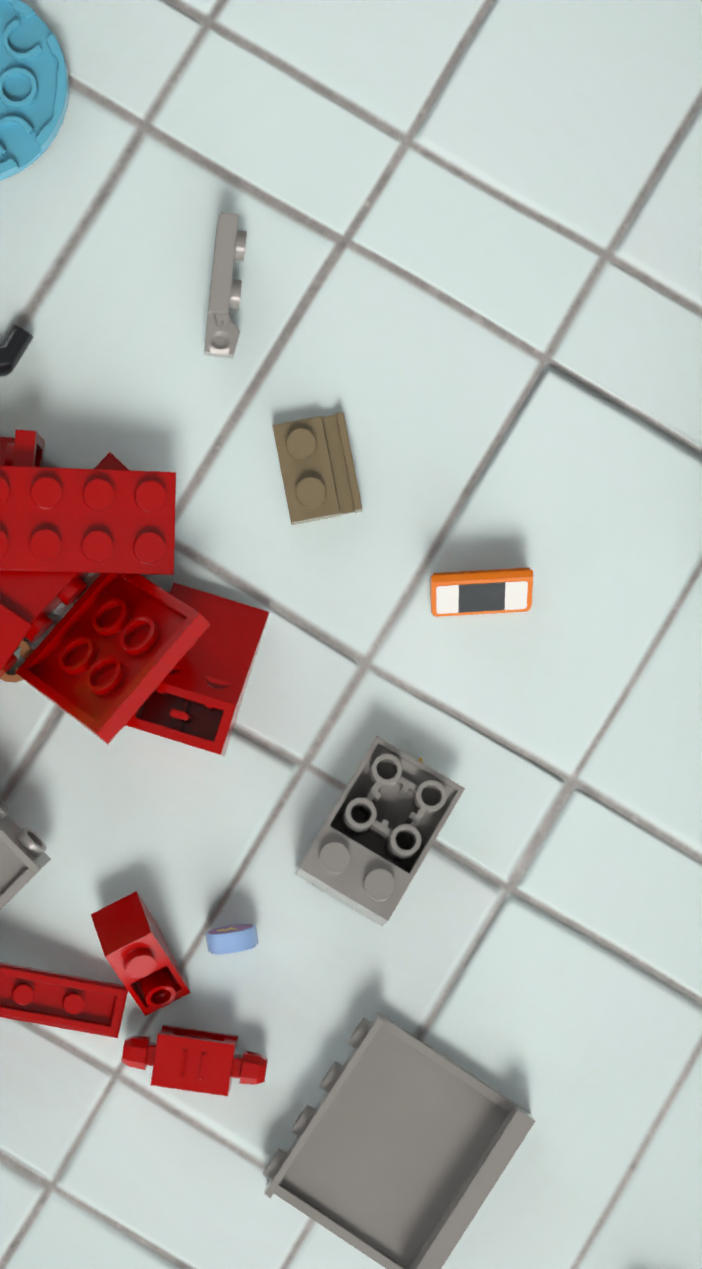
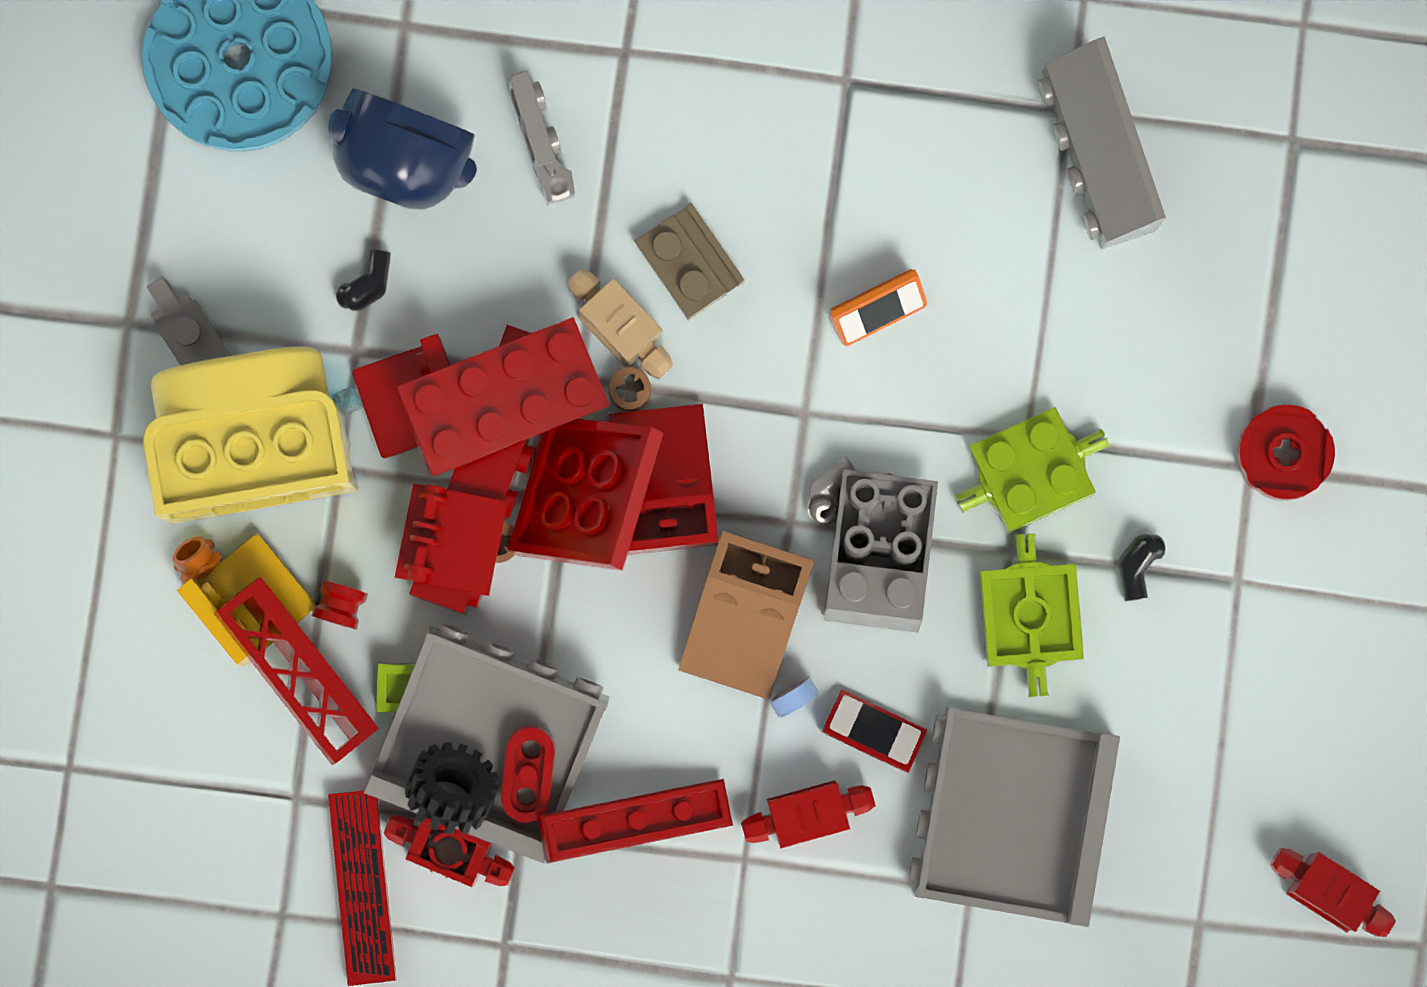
camera: 25 degrees left, 0 degrees up
red slope [91,891,191,1016] -> none
none -> dark blue piece [328,88,477,210]
none -> tan piece [568,268,673,379]
none -> medium nougat bush [609,367,651,411]
none -> medium nougat slope [678,531,814,700]
none -> light grey arm [807,456,856,525]
none -> slope [821,689,927,773]
none -> lime plate [954,407,1110,534]
none -> lime plate [979,534,1084,697]
none -> black arm [1118,533,1166,602]

